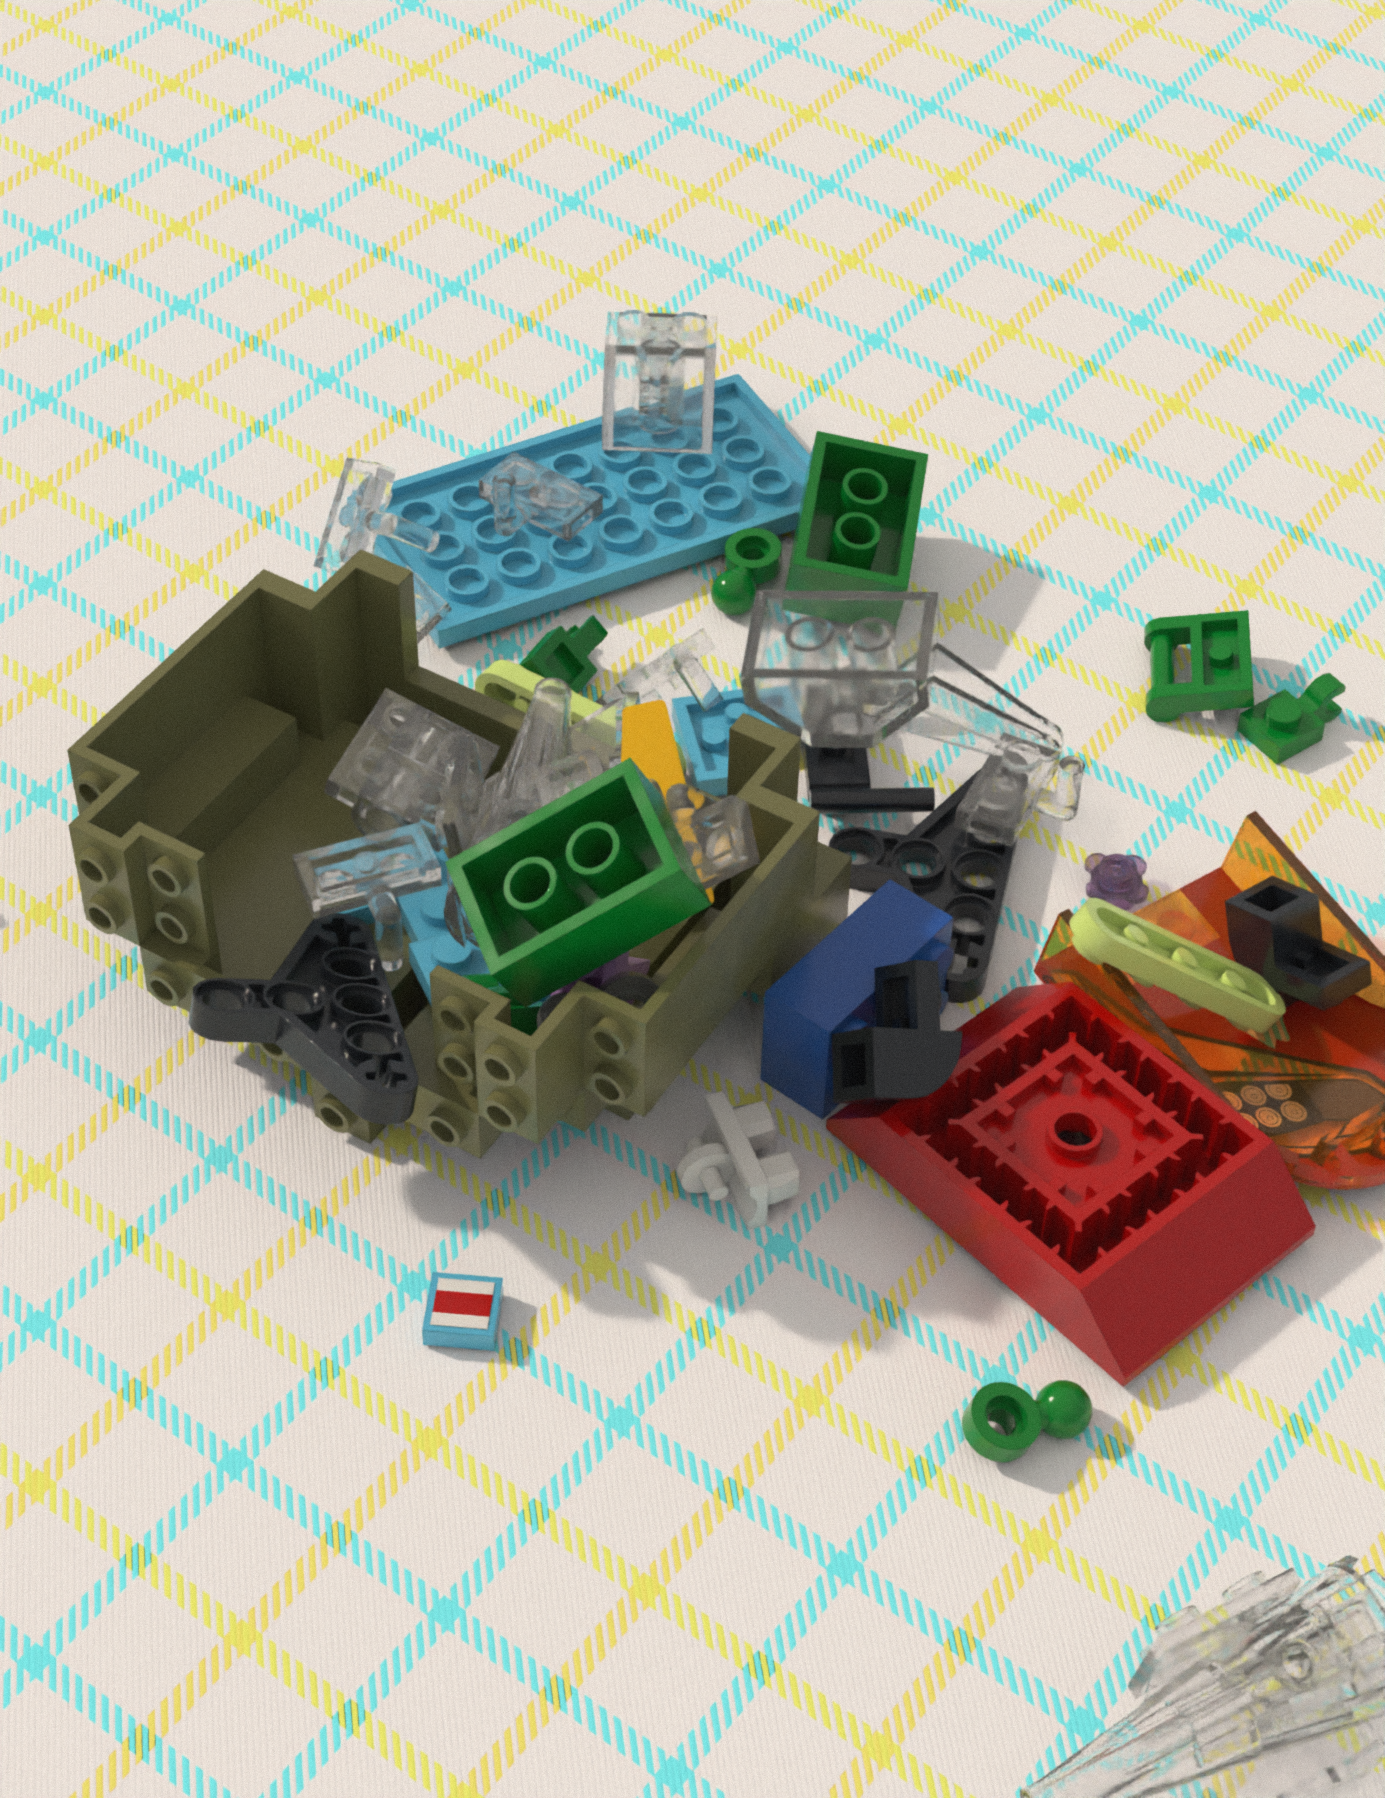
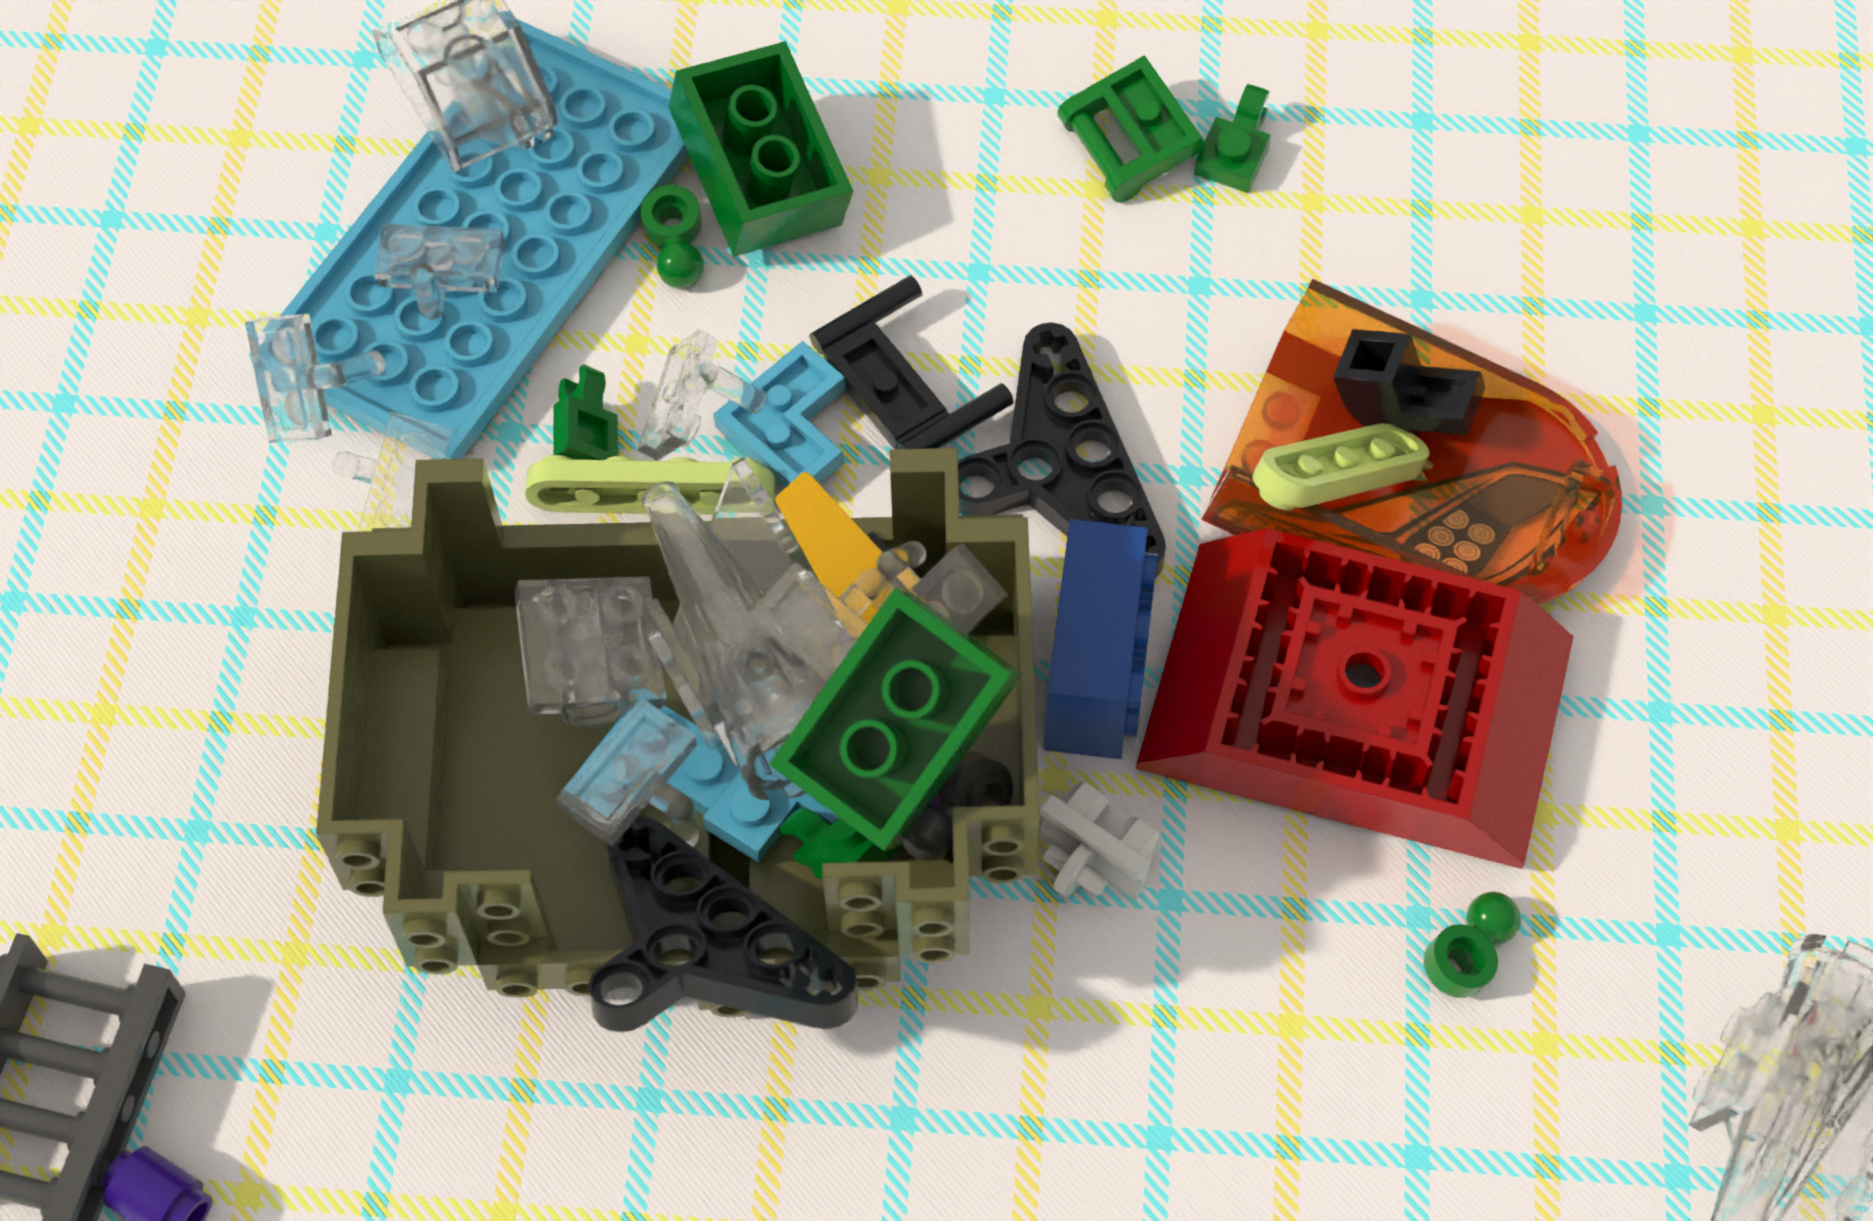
camera: 30 degrees left, 15 degrees up
tile [422,1272,504,1351] -> none
clear slope [740,590,1064,772] -> none
black brick [832,960,962,1104] -> none
clear plate [954,732,1085,847] -> none
clear purple plate [1084,853,1149,910] -> none

